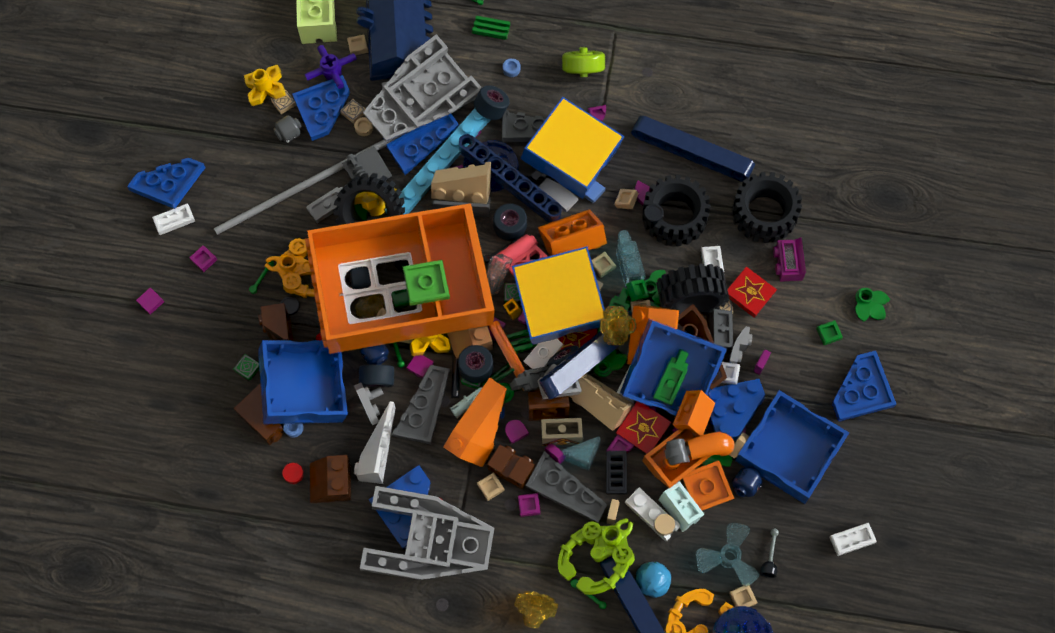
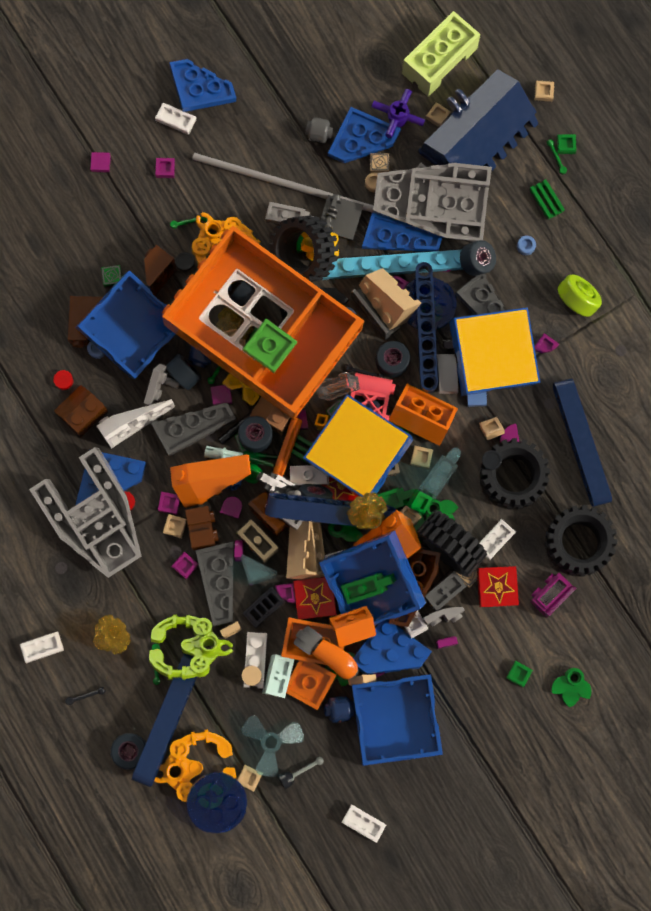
camera: 45 degrees right, 10 degrees up
yellow plant [244,65,286,106] -> none
tan tile [271,90,296,114] -> none
dark azure hair [636,562,671,598] -> none
blue plate [832,351,897,421] -> none
none -> magenta tile [158,492,180,515]

